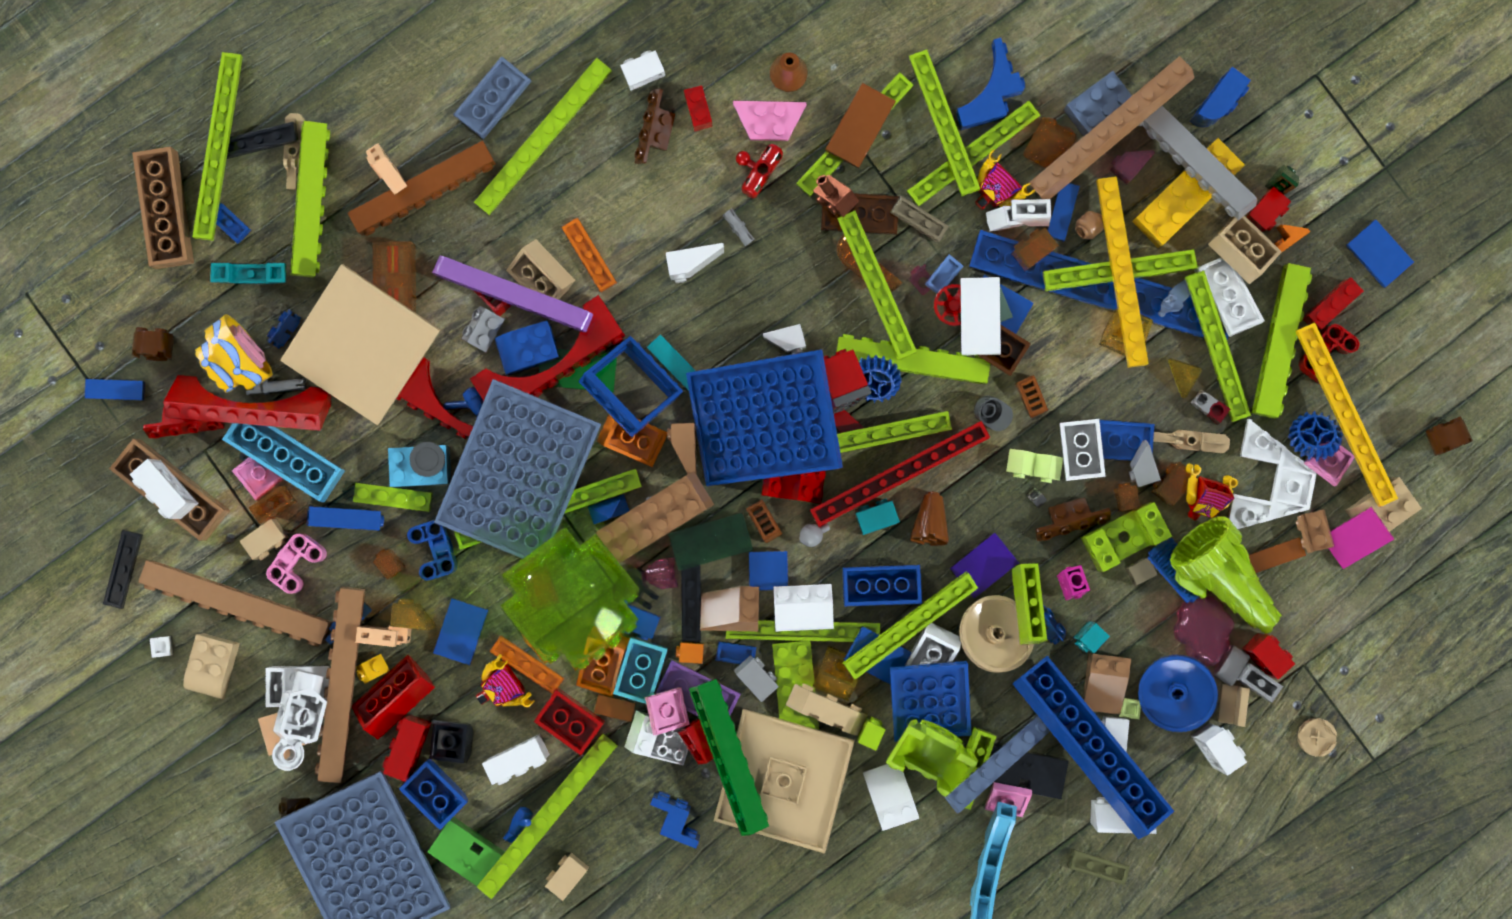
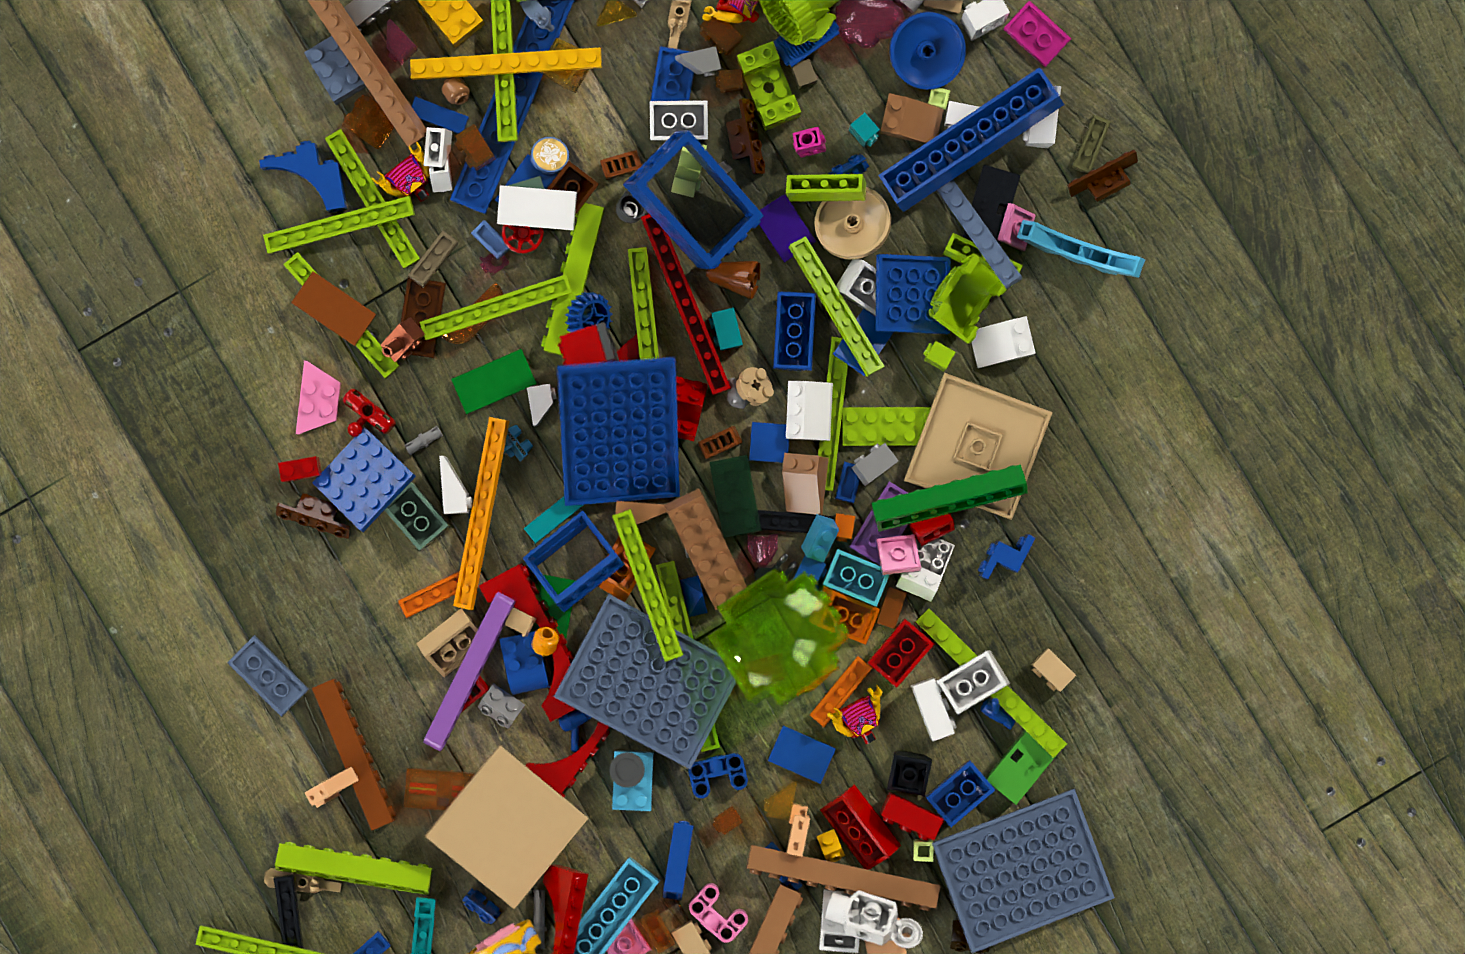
camera: 85 degrees left, 0 degrees up
lime plate [353,483,433,512] -> none
lime plate [474,58,612,215] -> none
white brick [620,50,665,90] -> none
dark orange cone [770,52,808,92] -> none
tan brick [786,683,867,736] -> none
clear yellow slope [812,646,858,701] -> none
none -> plate [312,427,416,532]
none -> sand green brick [385,482,450,551]
none -> green tile [451,349,537,414]
none -> light orange plate [453,417,510,610]
none -> dark azure hips [503,425,533,461]
none -> tan bracket [505,608,536,637]
none -> tile [531,137,569,175]
none -> light orange head [532,627,559,656]
none -> lime plate [613,509,683,662]
none -> blue door [623,130,764,269]
none -> tan plate [736,367,774,406]
none -> dark azure piece [801,514,839,562]
none -> yellowish green brick [913,839,934,862]
none -> white brick [938,650,1010,714]
none -> dark pink tile [1003,0,1071,67]
none -> reddish brown bracket [1067,150,1138,202]

